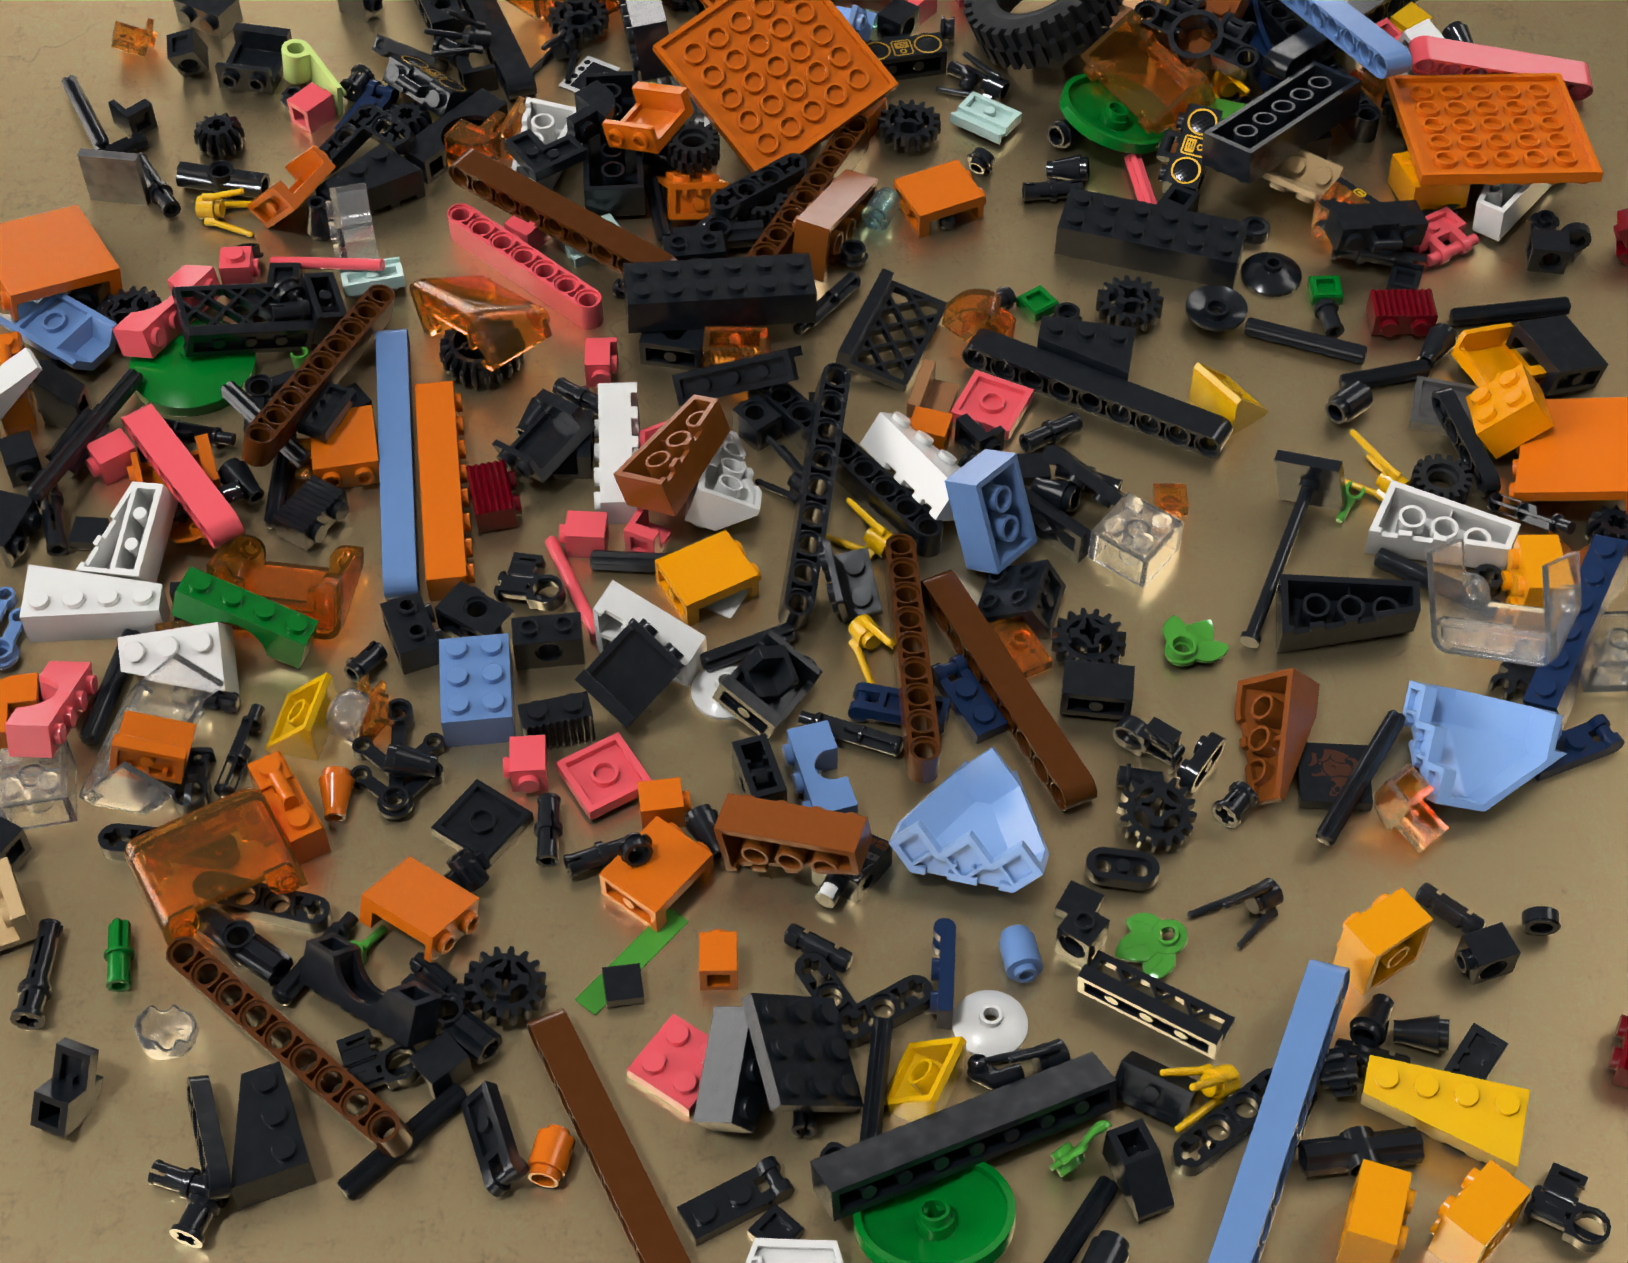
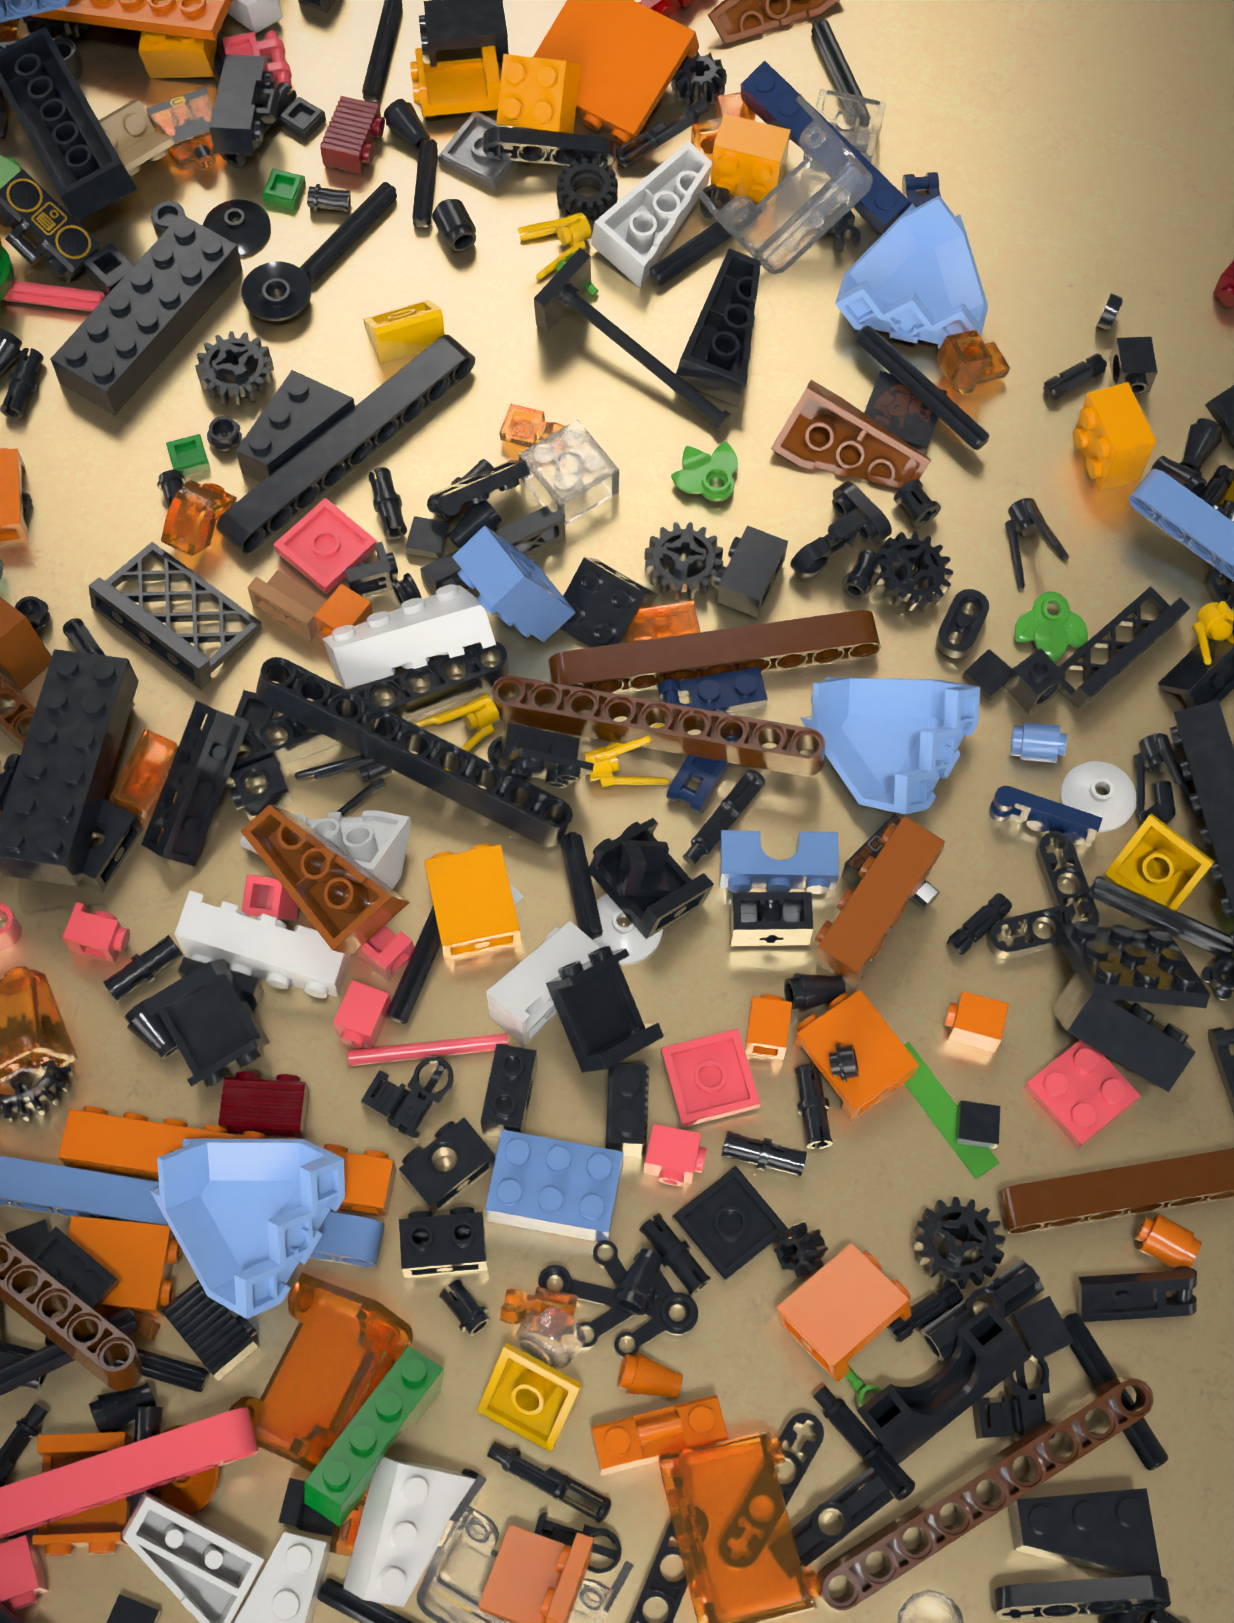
camera: 75 degrees left, 15 degrees up
none -> light blue panel [150,1139,345,1319]
none -> black pin [639,1213,711,1296]

